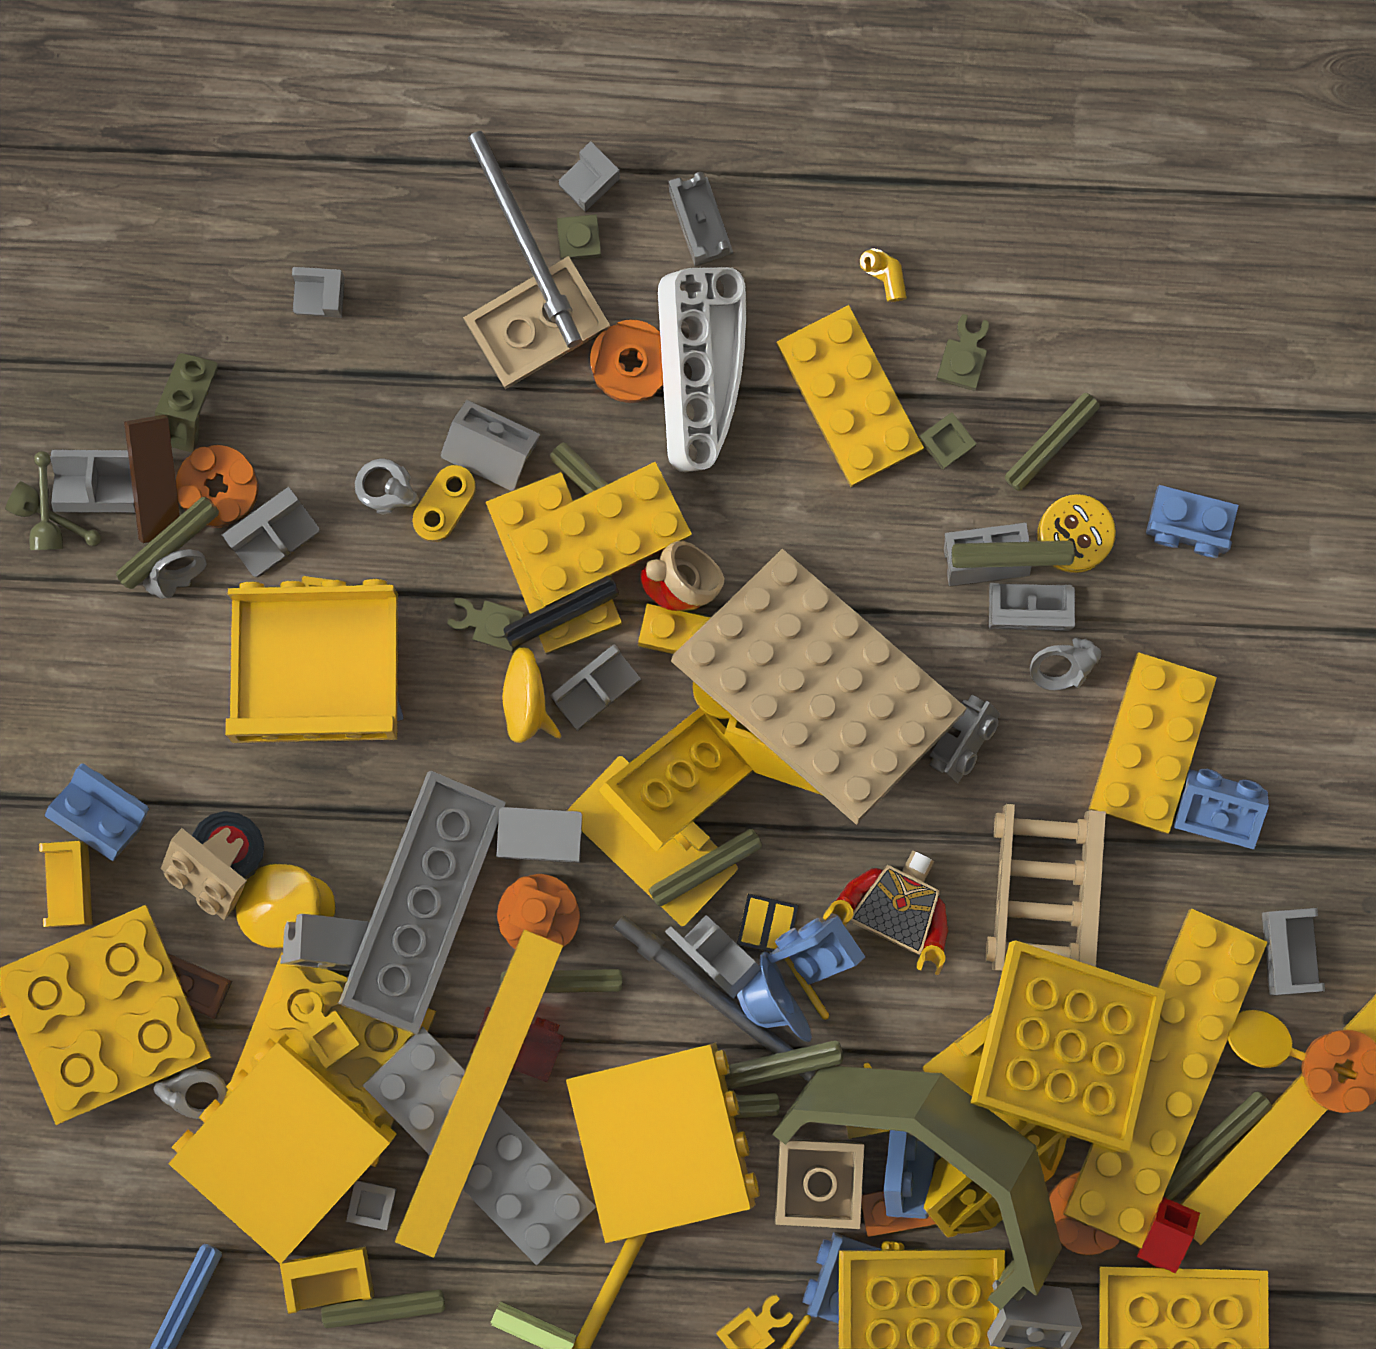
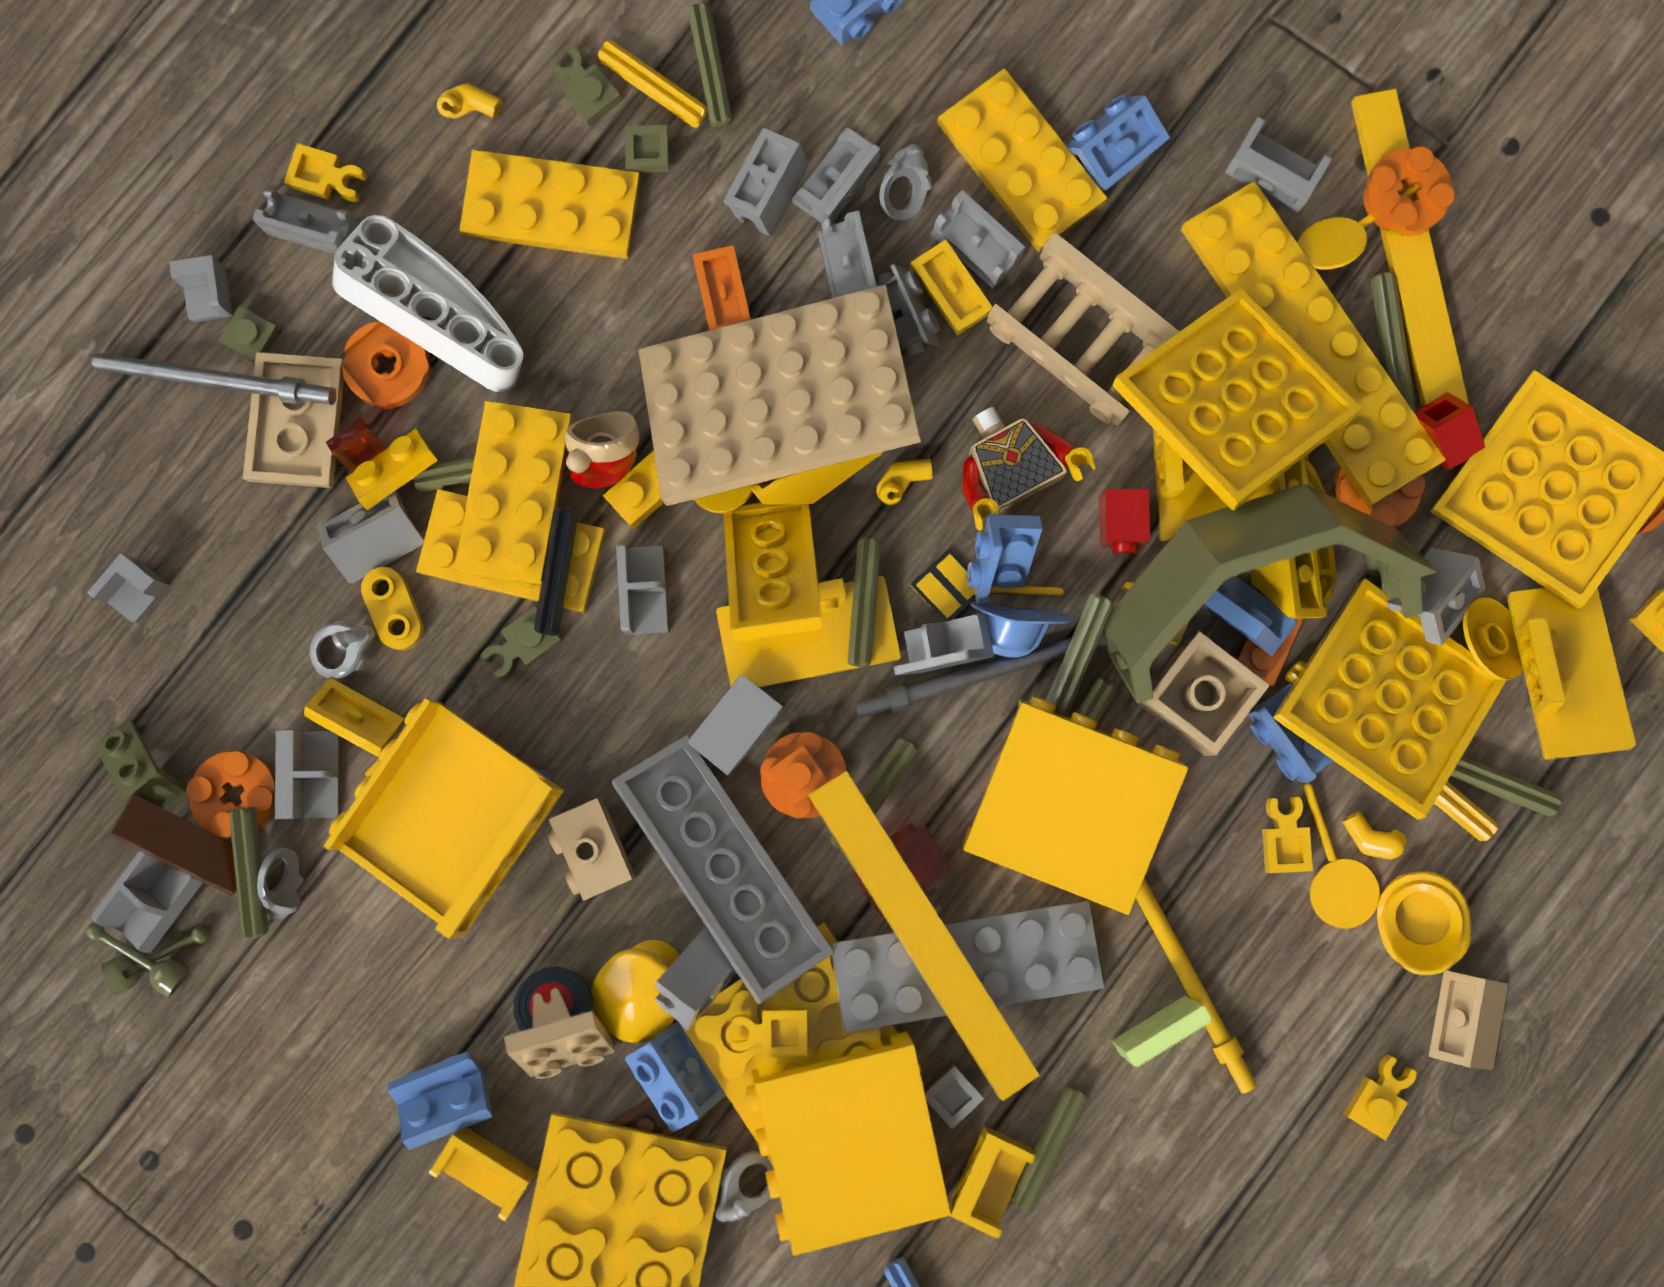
camera: 55 degrees left, 0 degrees up
yellow piece [502,648,561,743] -> none
olive axle [951,540,1075,568] -> none
yellow head [1037,494,1116,573] -> none
none -> yellow plate [284,143,367,202]
none -> yellow plate [304,677,405,757]
none -> clear red plate [326,417,387,474]
none -> yellow plate [346,428,438,511]
none -> tan brick [547,798,637,901]
none -> yellow axle [598,40,708,128]
none -> medium blue bracket [625,1021,726,1132]
none -> orange plate [692,245,751,331]
none -> light grey hinge [817,211,877,298]
none -> yellow arm [876,458,932,505]
none -> yellow plate [910,239,992,336]
none -> light grey hinge [930,190,1025,291]
none -> red brick [1099,489,1150,554]

